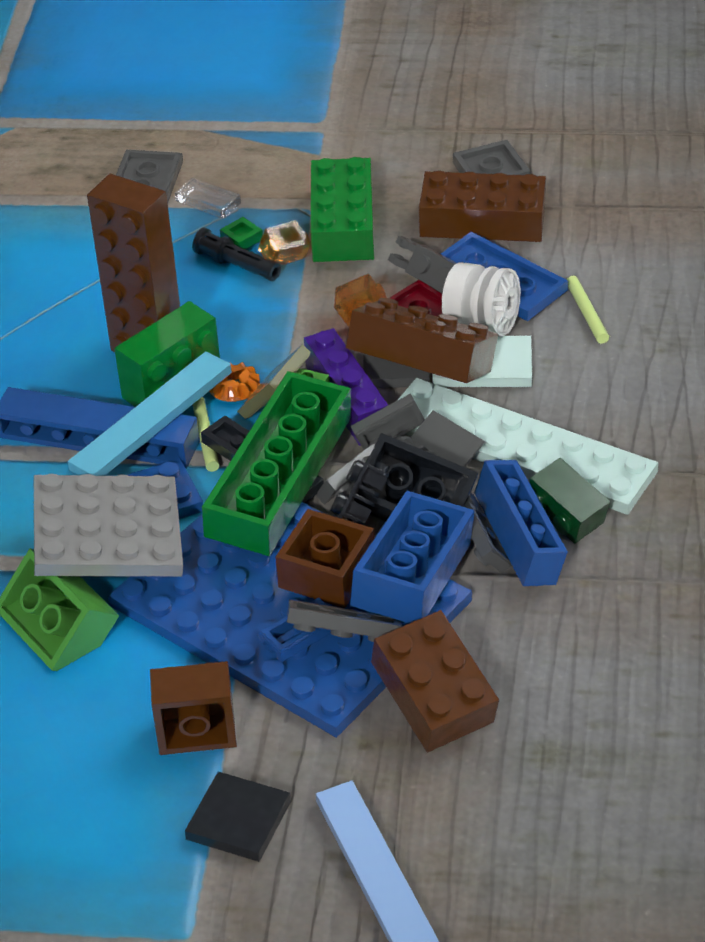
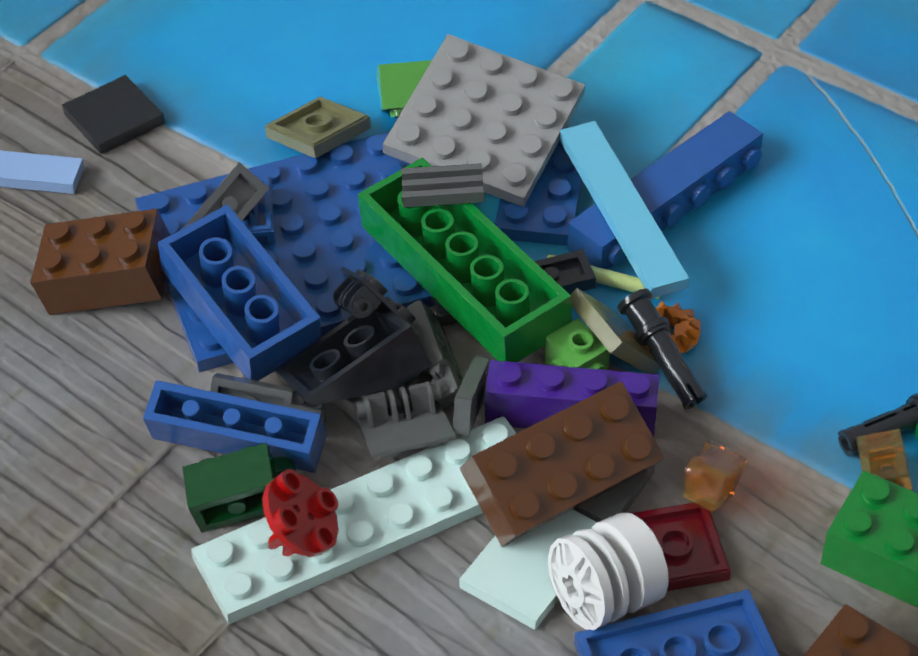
camera: 120 degrees right, 5 degrees up
reddish brown brick [87,173,180,352] -> none
green brick [114,301,220,407] -> none
reddish brown brick [150,661,237,755] -> none
reddish brown brick [275,509,375,608] -> none
dark grey hinge [388,235,457,293] -> none
none -> red plate [262,469,339,557]
none -> olive tile [265,97,371,158]
none -> dark grey tile [401,163,484,207]
none -> black pin [617,288,708,410]

